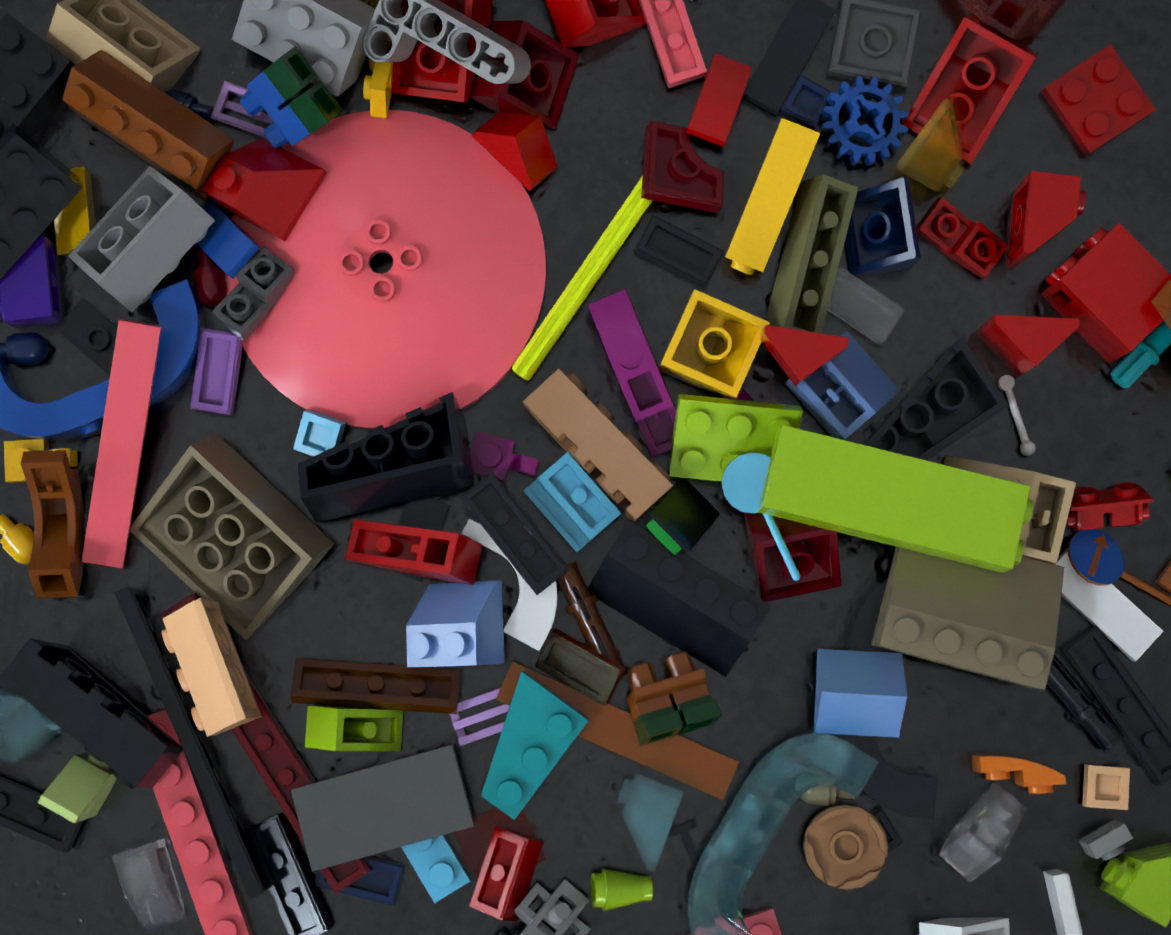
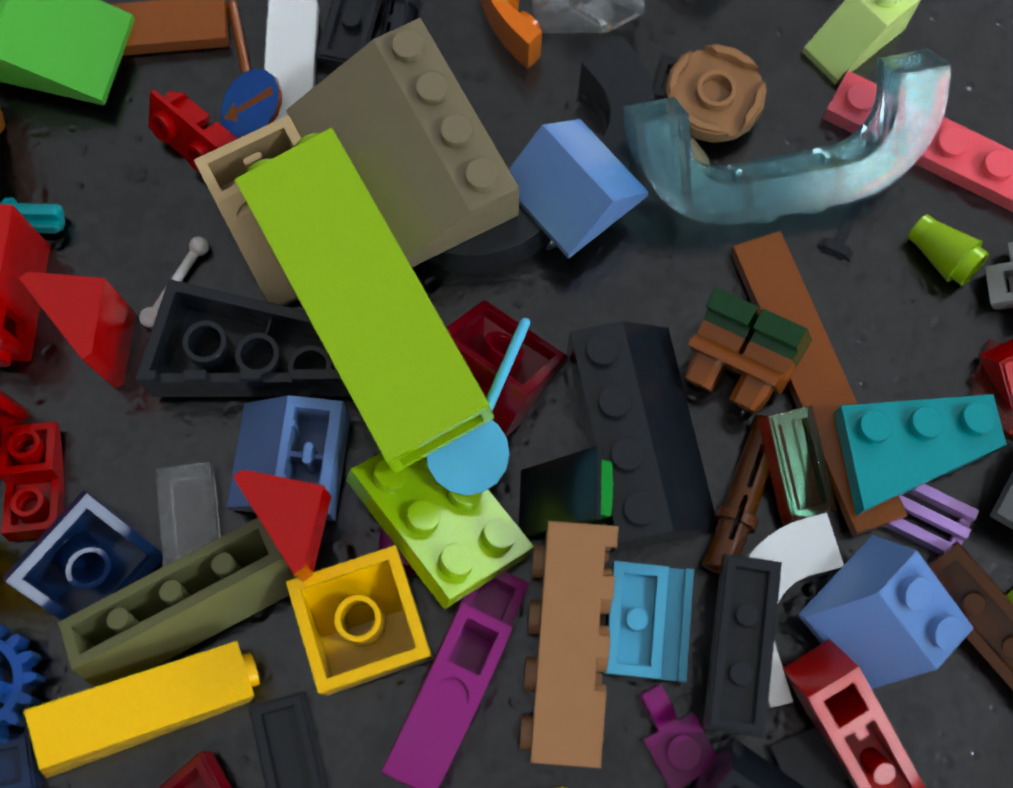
camera: 135 degrees left, 10 degrees down
clear light blue slope [617,772,684,872] -> none

